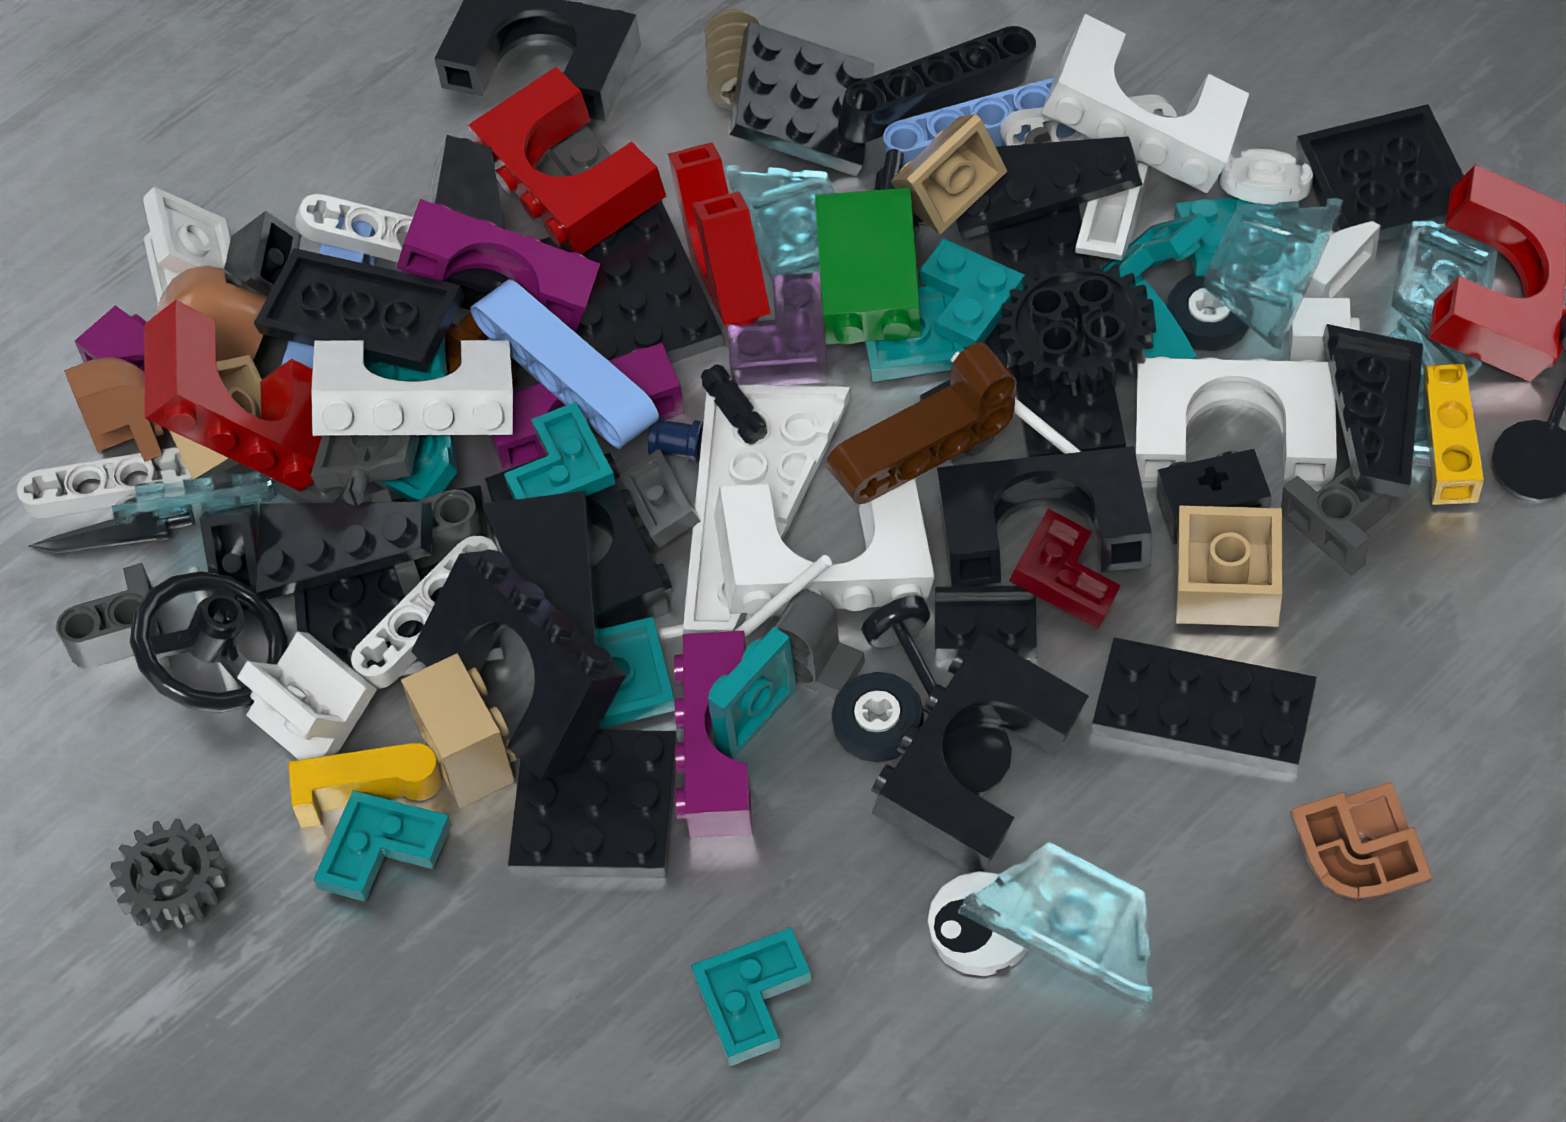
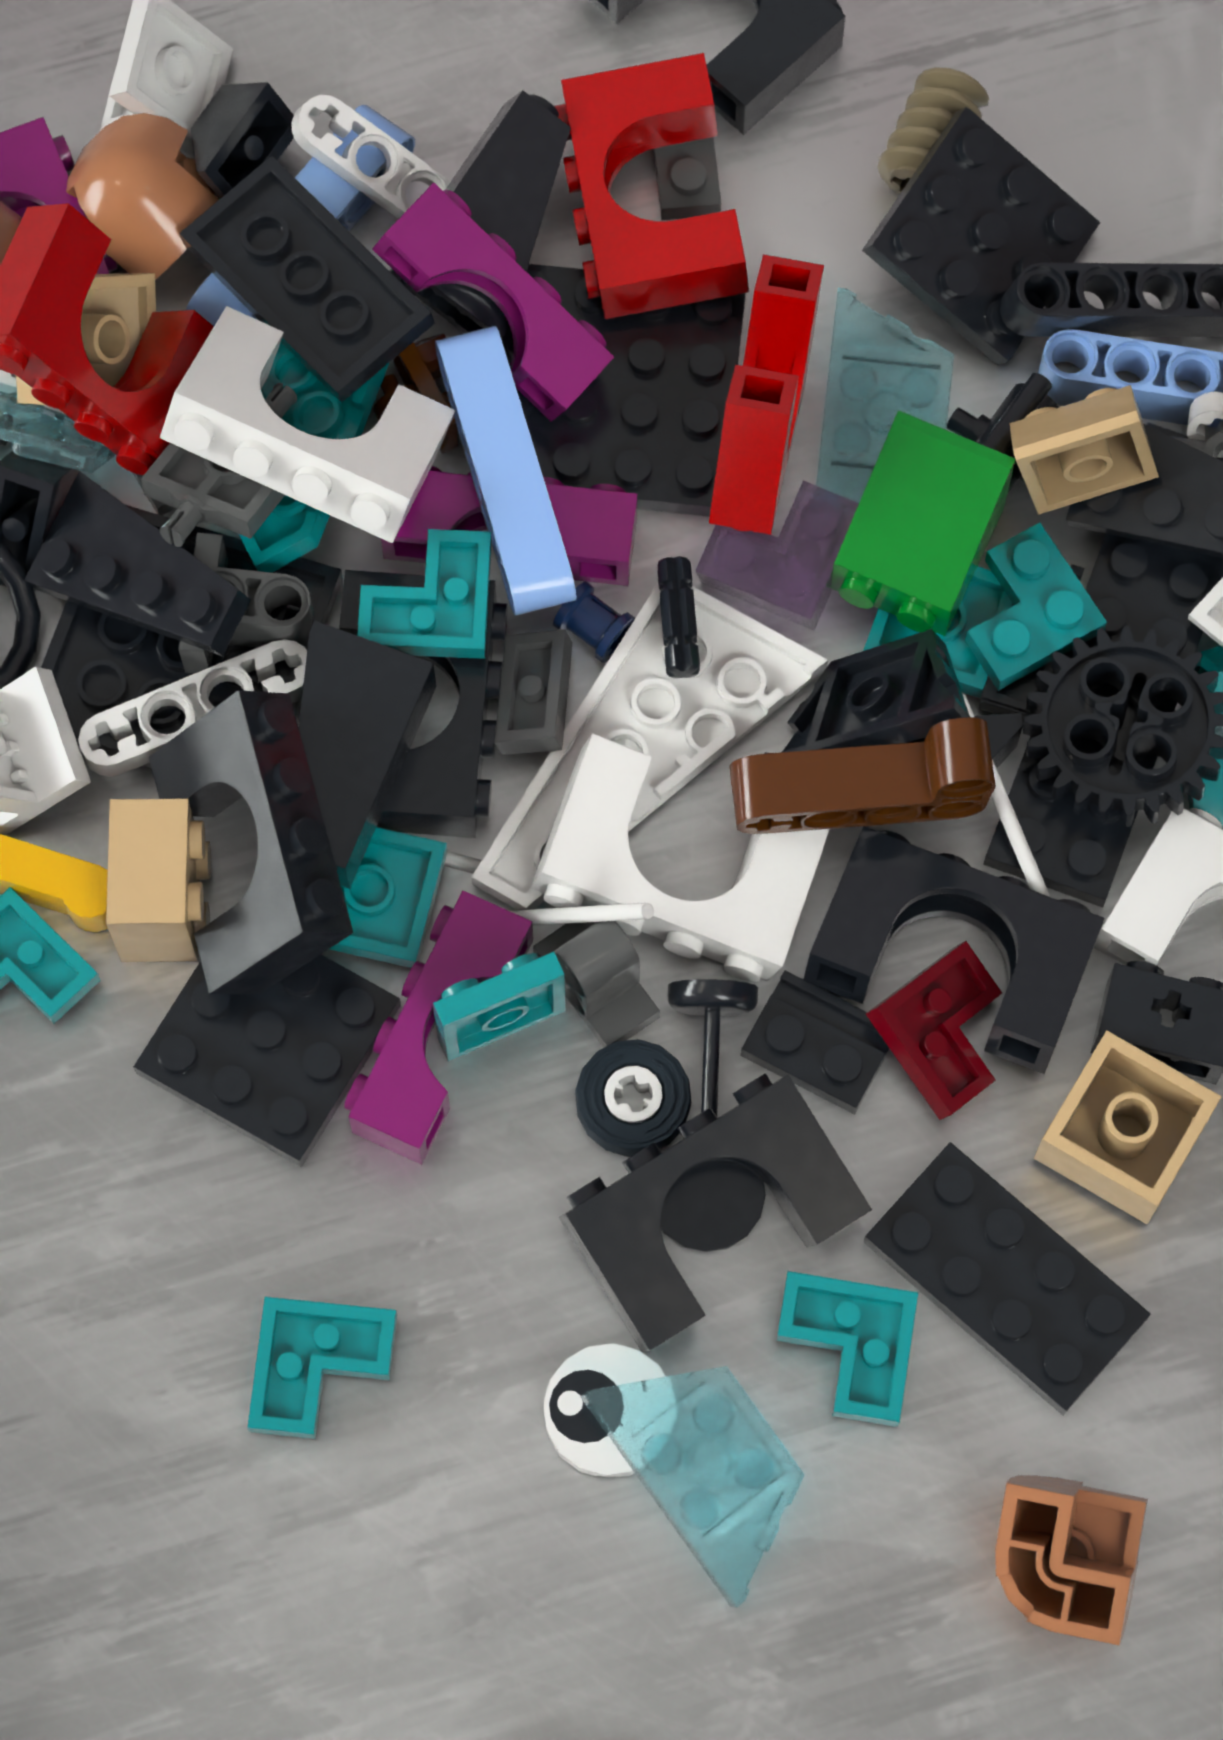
camera: 20 degrees right, 15 degrees up
none -> black wing [764,629,970,754]
none -> teal plate [777,1271,919,1427]

